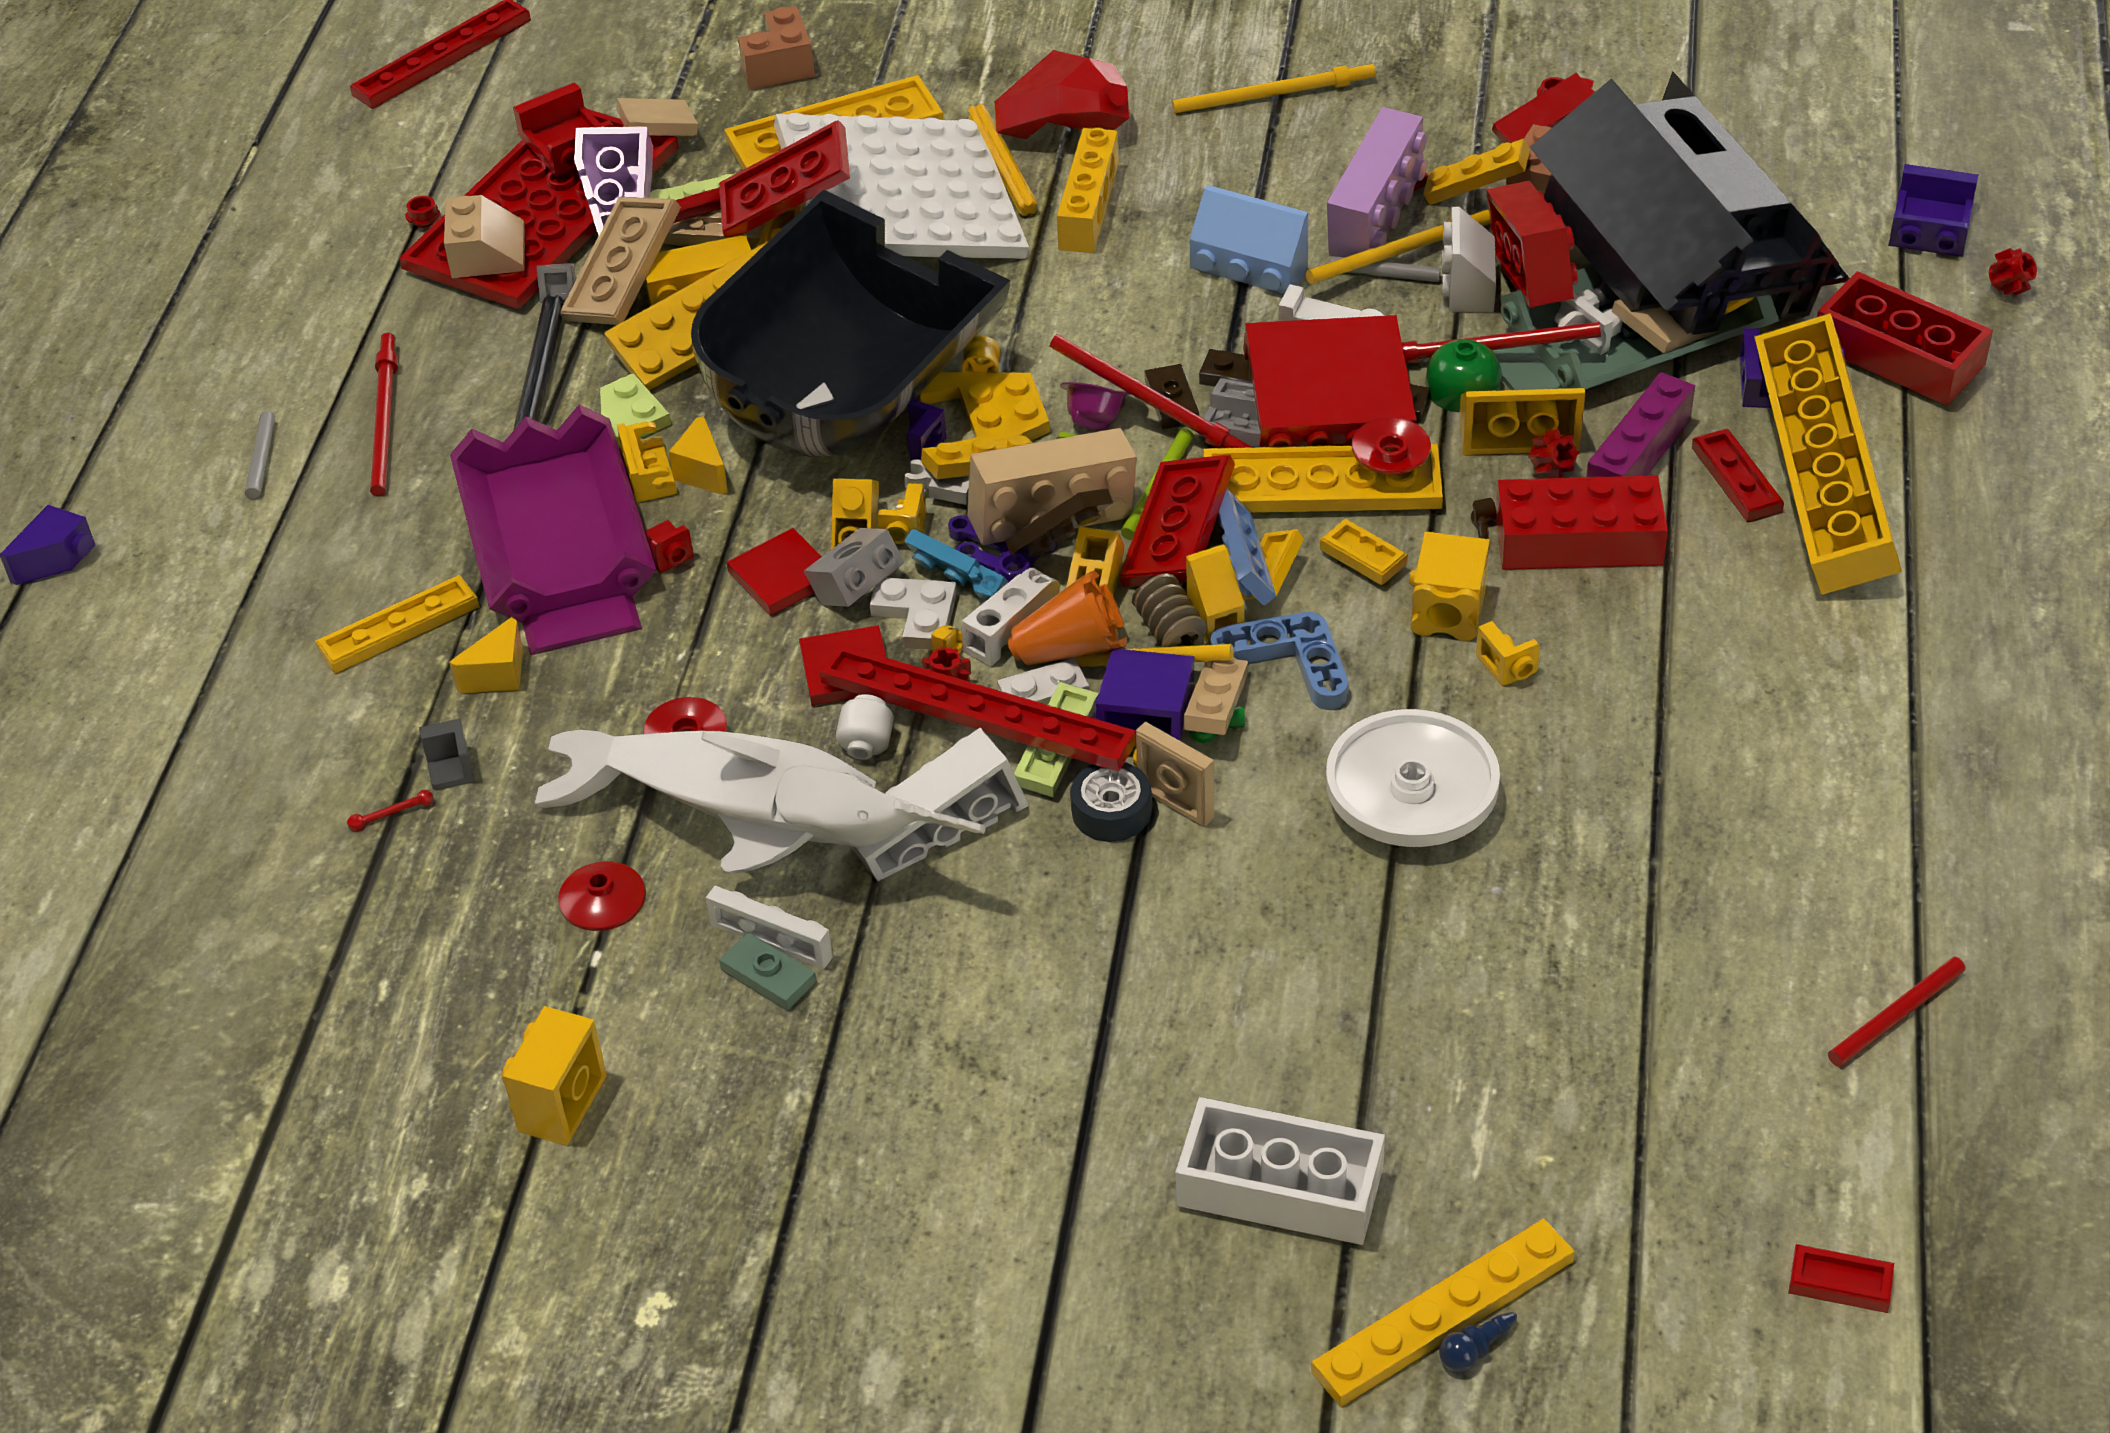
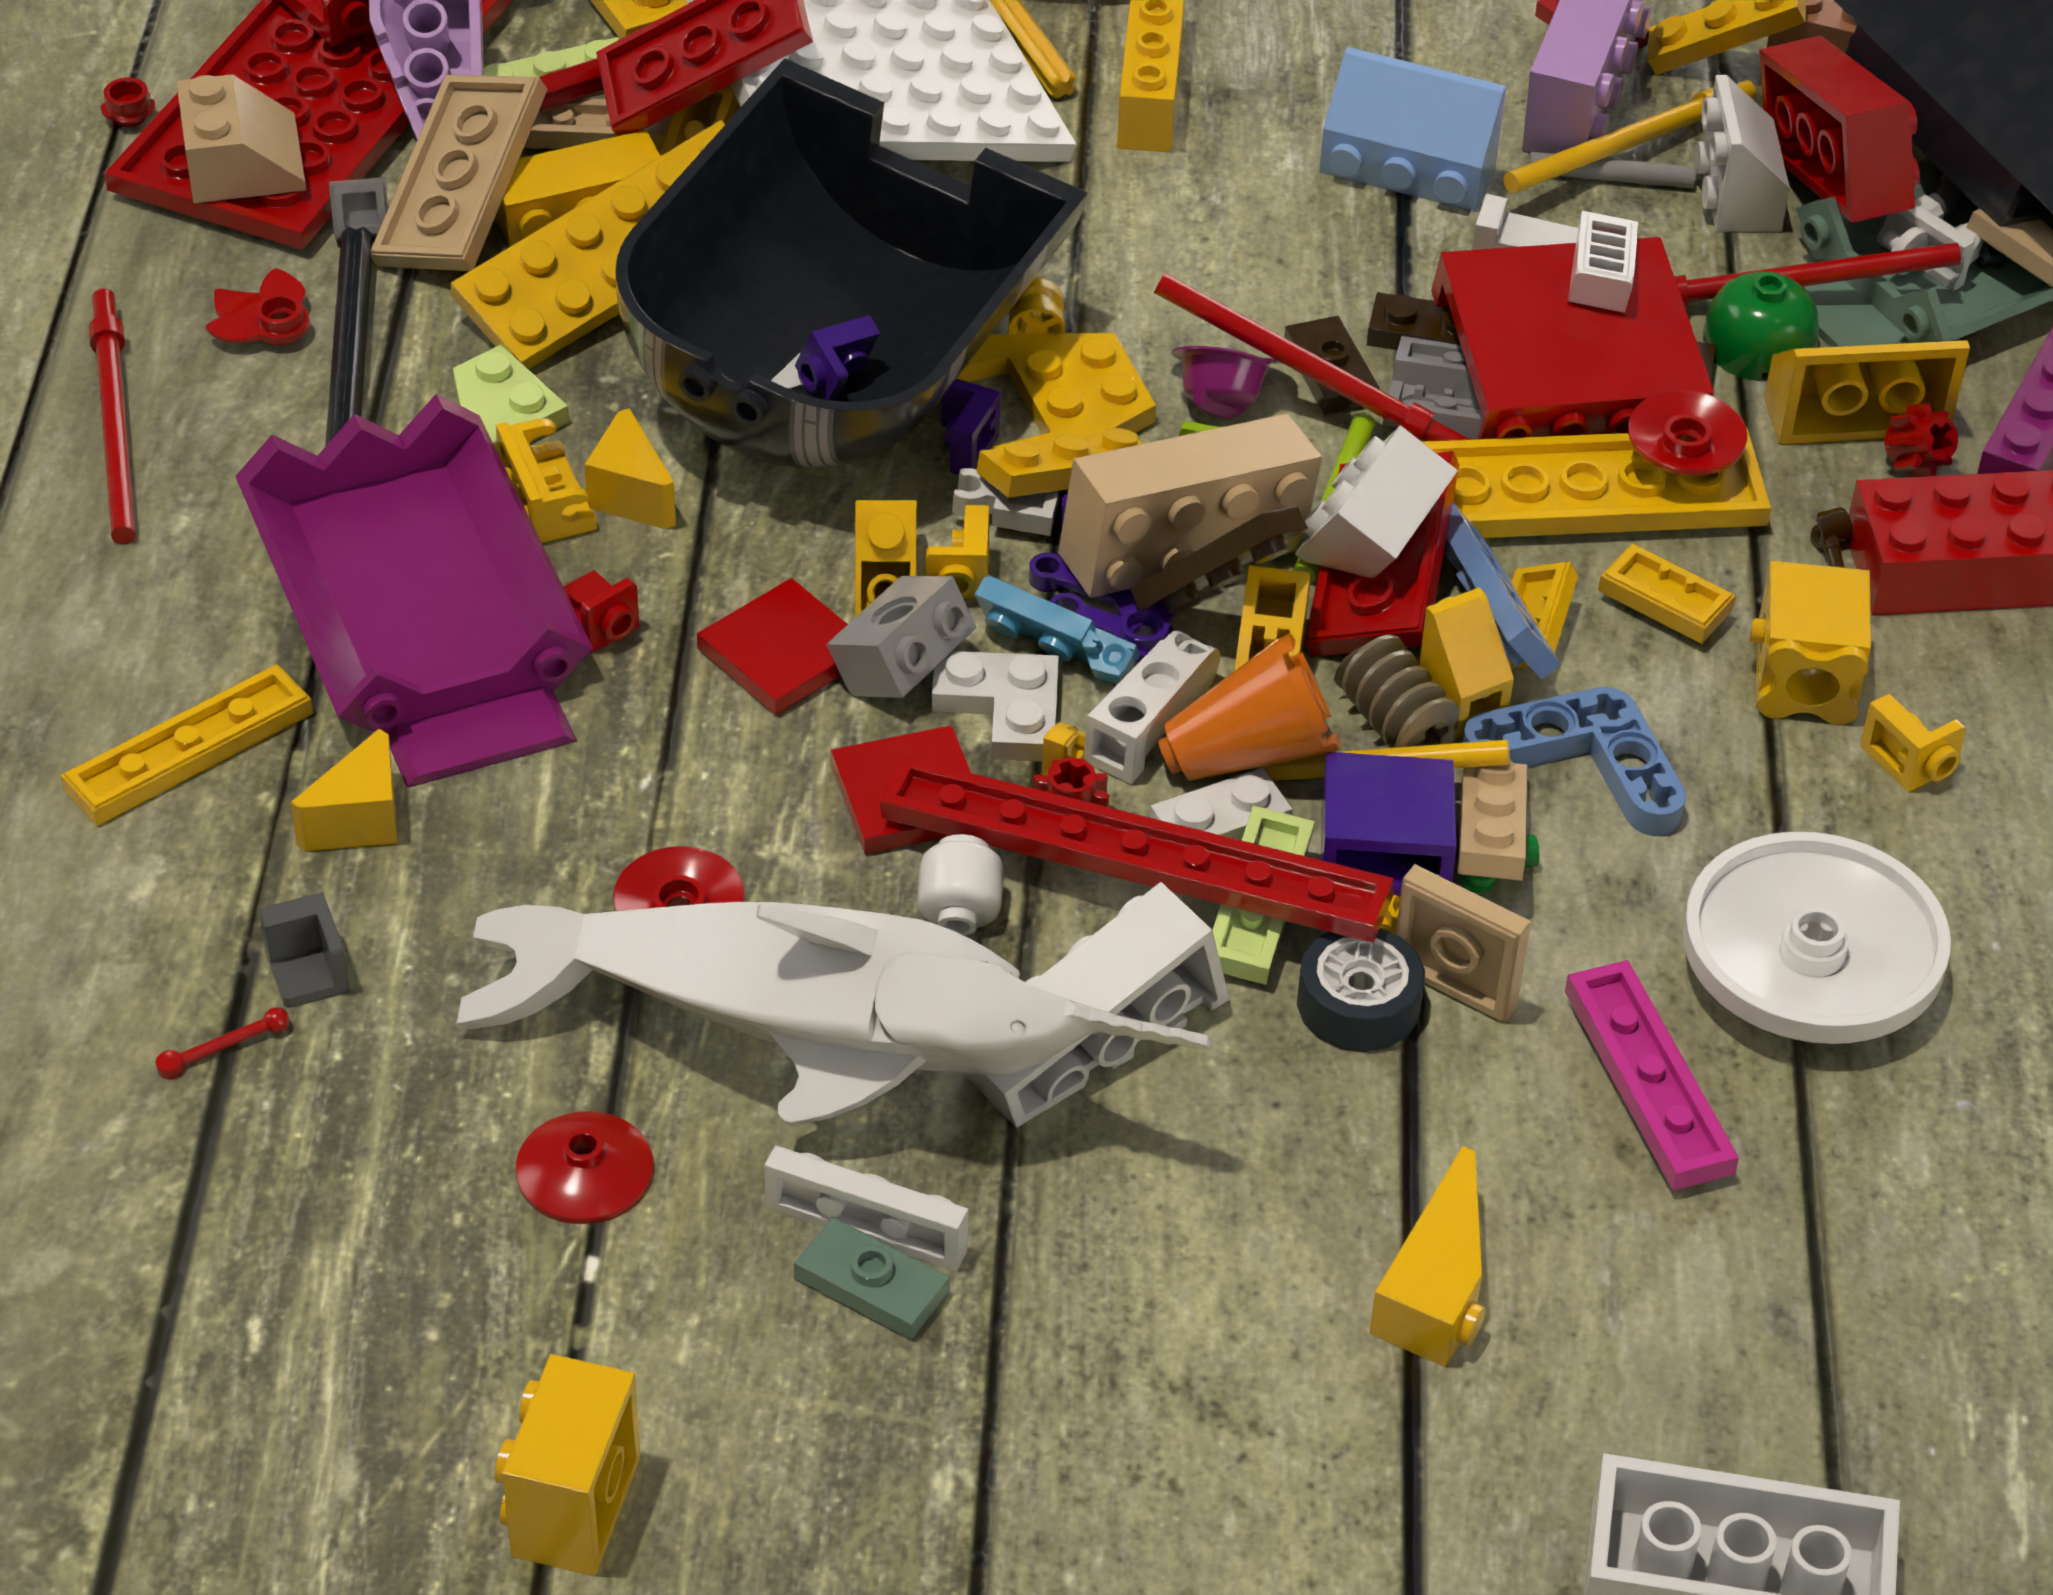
camera: 10 degrees left, 0 degrees up
none -> red plate [205,268,310,346]
none -> dark purple bracket [794,315,881,401]
none -> white slope [1295,425,1458,579]
none -> yellow slope [1369,1146,1486,1367]
none -> dark pink plate [1565,960,1739,1191]
none -> white slope [1568,211,1638,313]

